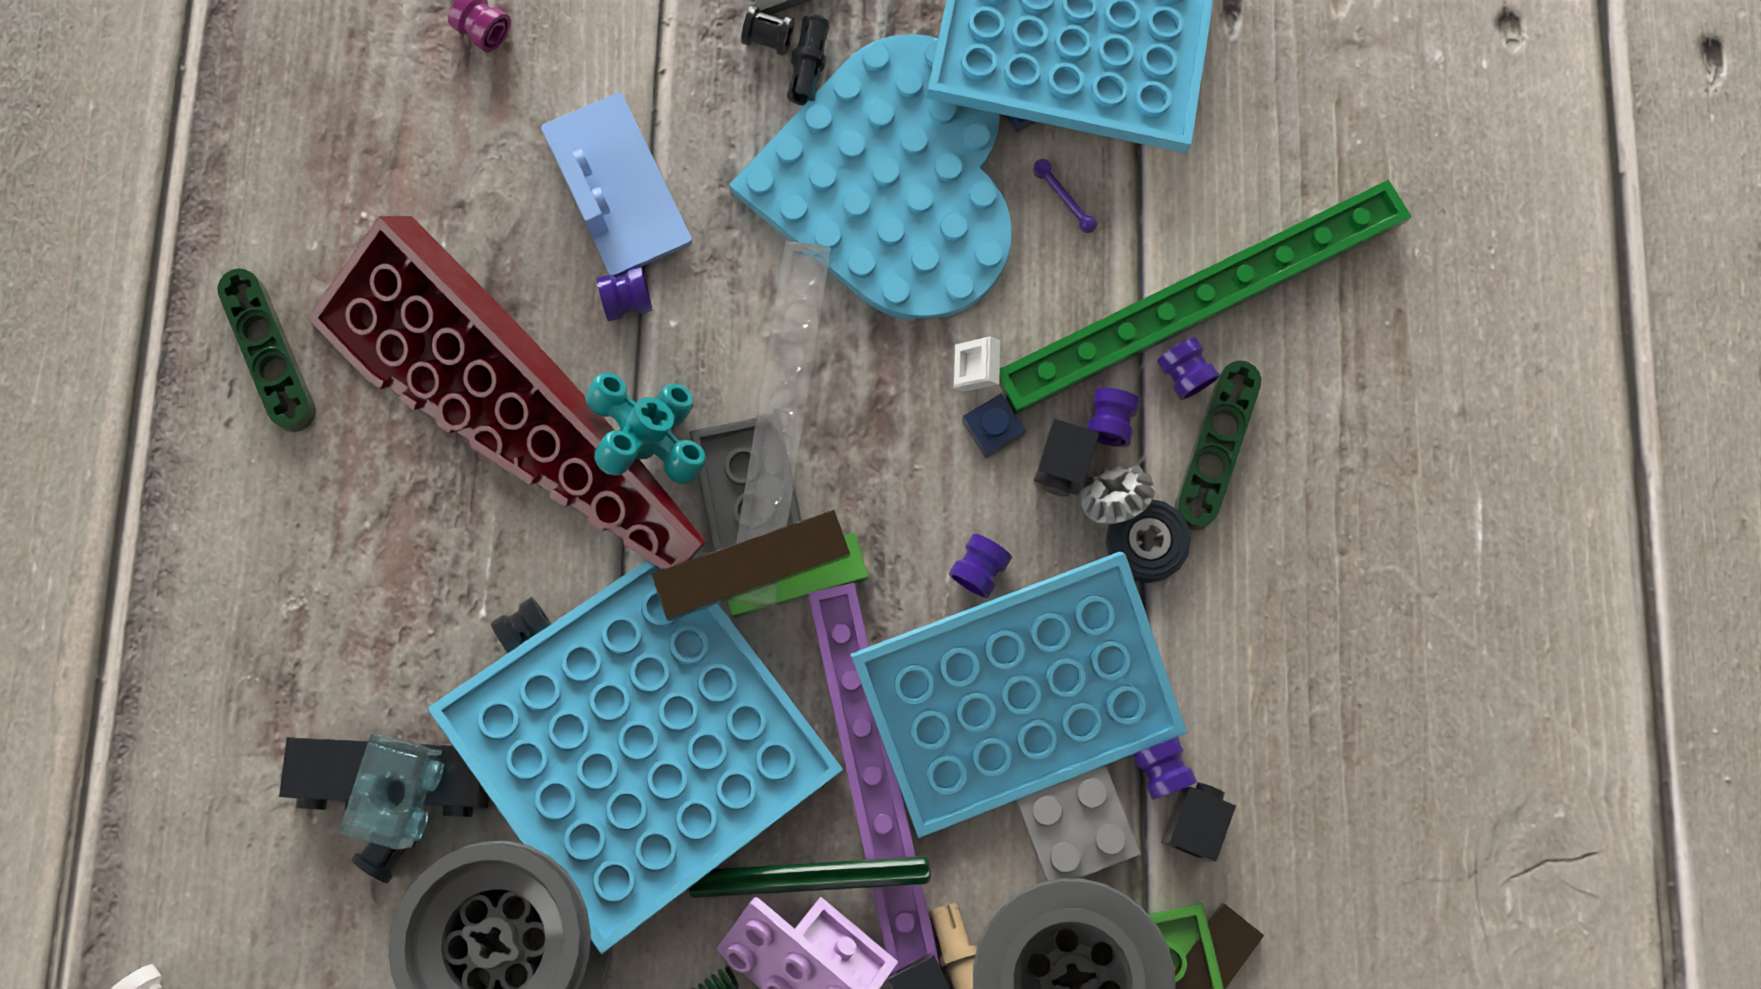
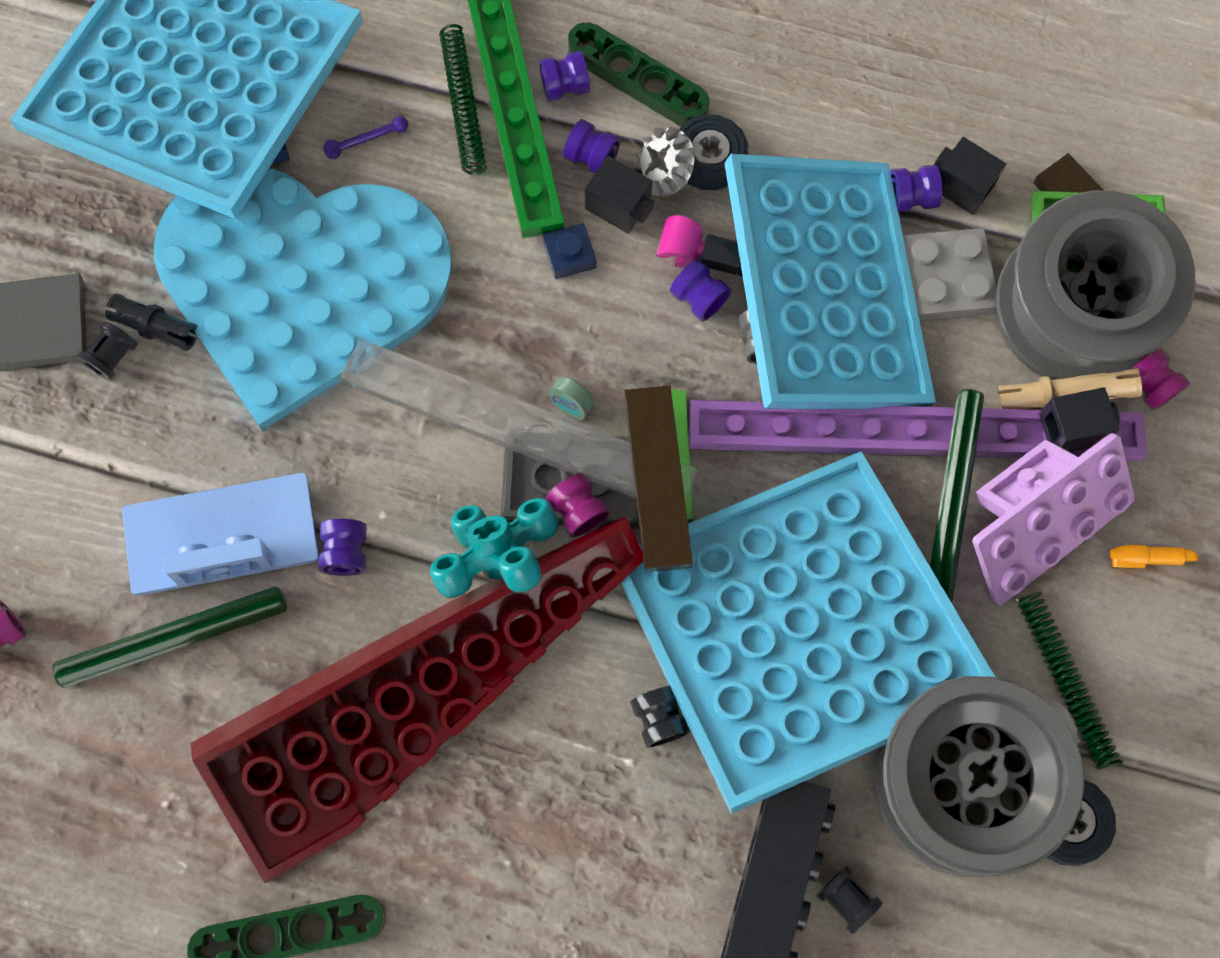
camera: 75 degrees left, 5 degrees down
clear light blue brick [339,733,444,850] -> none
white tile [954,336,1000,392] -> none
none -> dark green axle [52,586,287,688]
none -> dark green piece [439,24,487,175]
none -> magenta wheel [546,473,610,538]
none -> sand green tile [548,377,594,420]
none -> piece [656,215,743,277]

